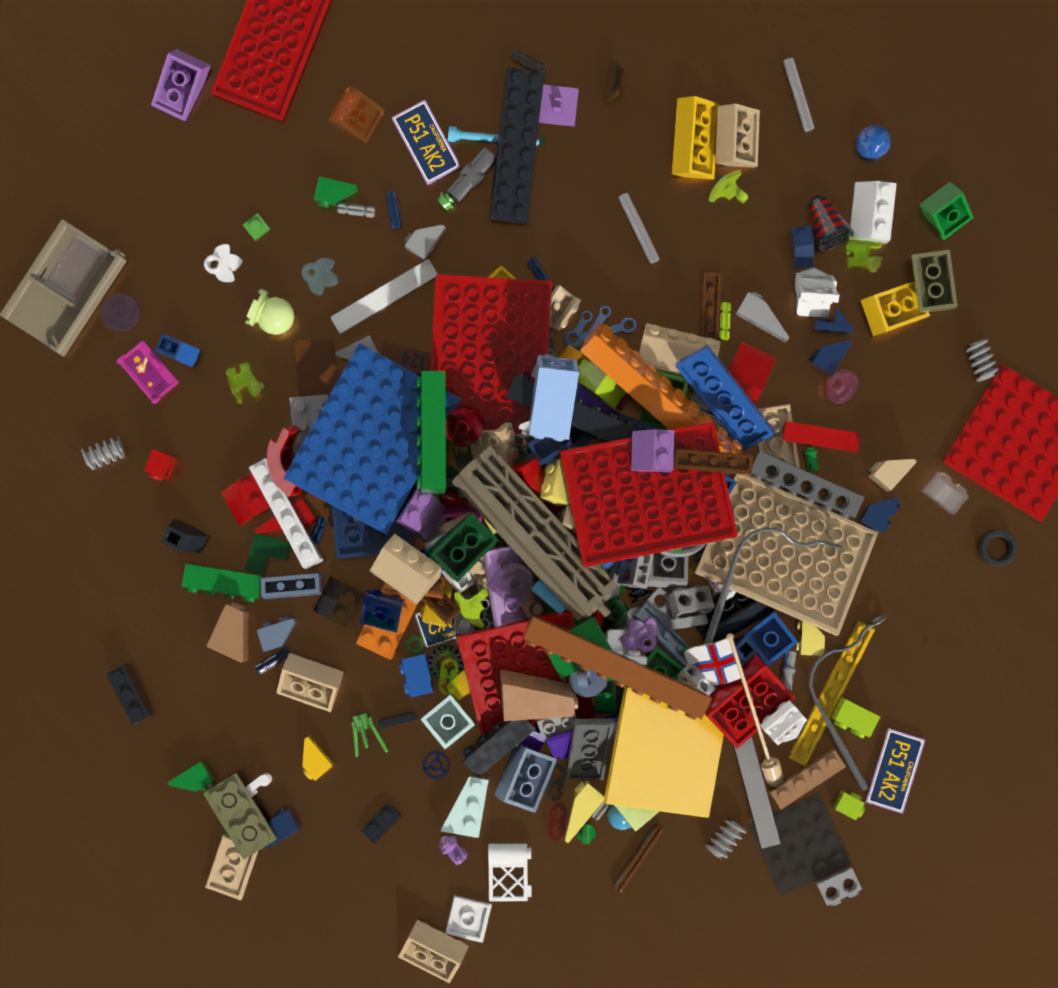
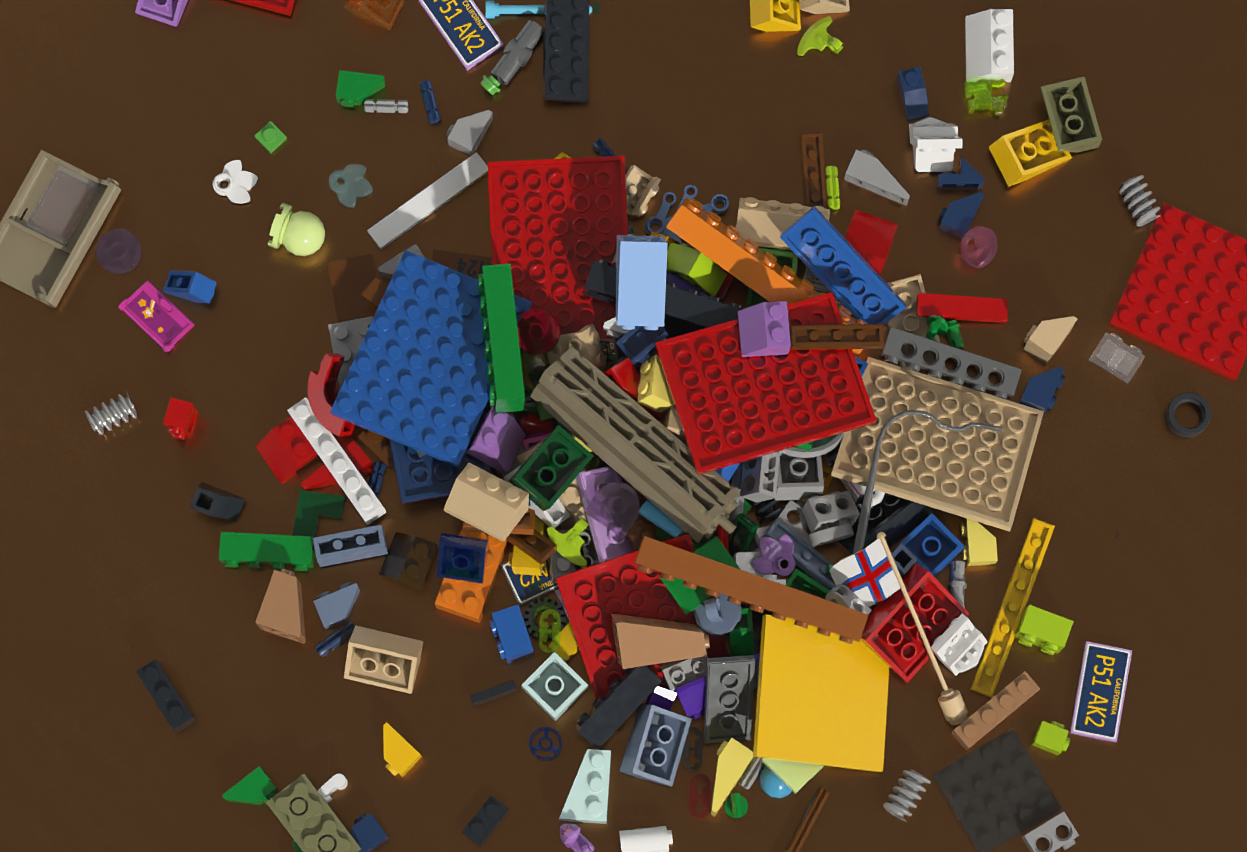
camera: 10 degrees left, 10 degrees down
clear neon green animal [226,363,263,403] -> none
bright green plant [351,713,388,757] -> none
bright green plate [405,635,424,654] -> none
light grey axle [619,193,659,264] -> none
light grey tile [734,737,781,848] -> none
black cone [809,195,854,251] -> none
dark grey piece [809,615,886,791] -> none
green slope [919,182,974,241] -> none
none -> green plate [925,315,948,340]

